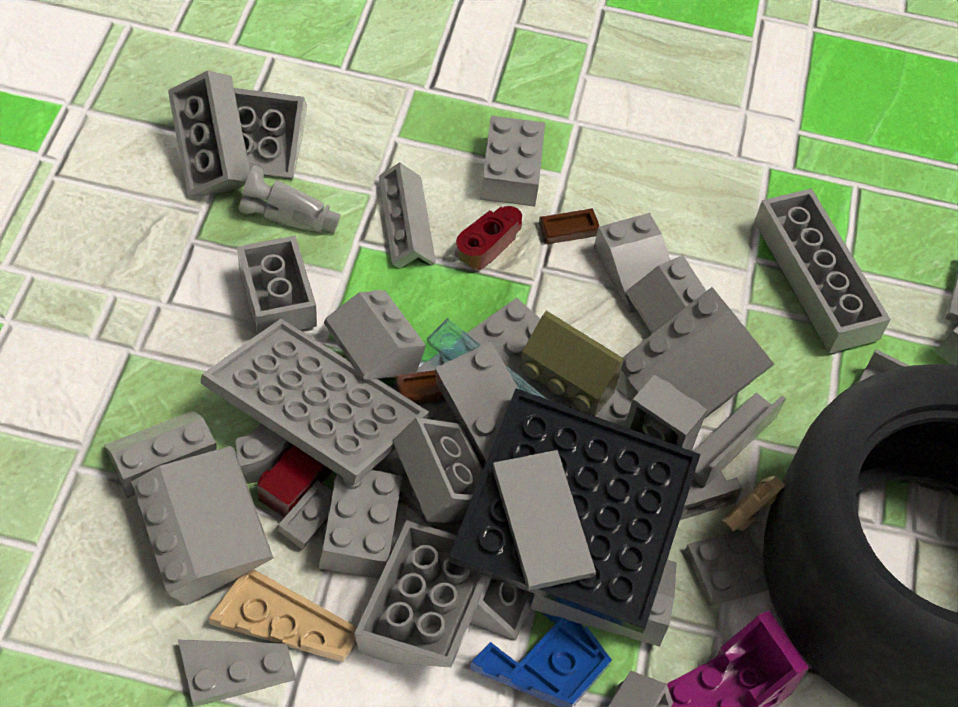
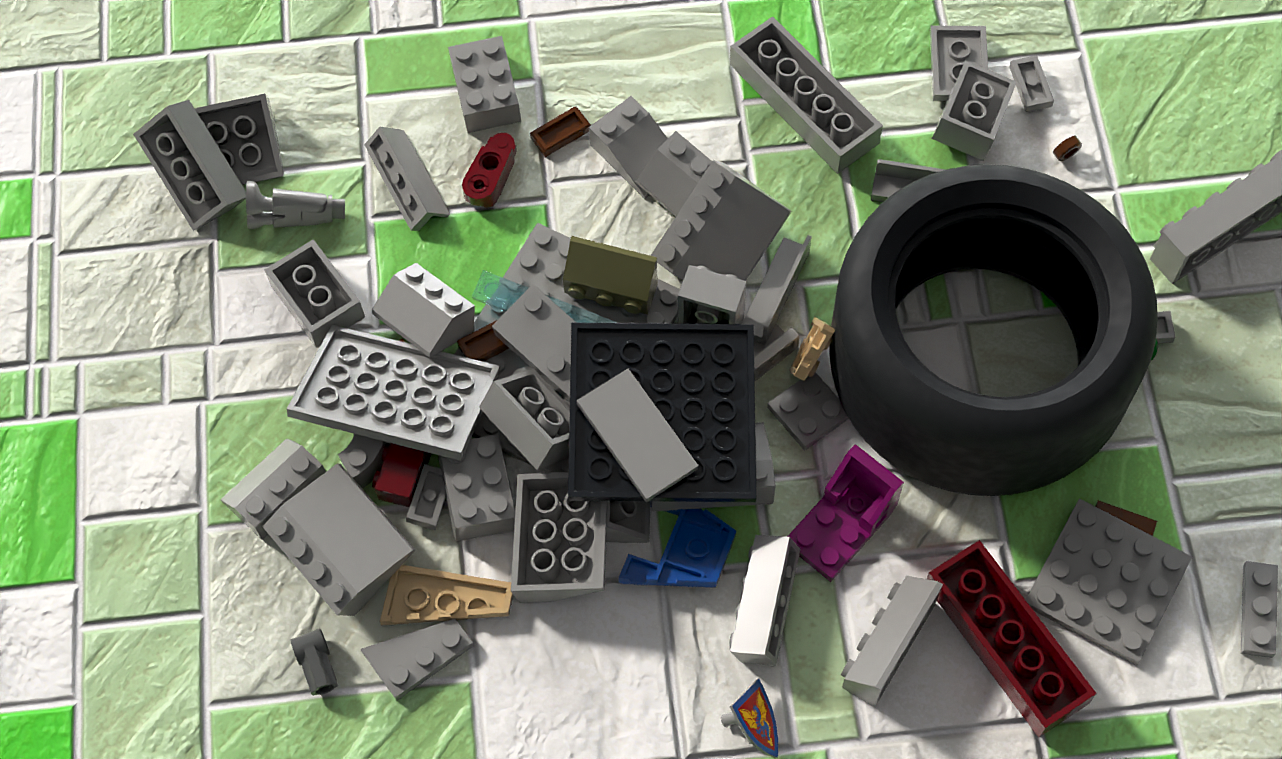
camera: 10 degrees left, 10 degrees up
none -> dark grey piece [290,628,338,696]

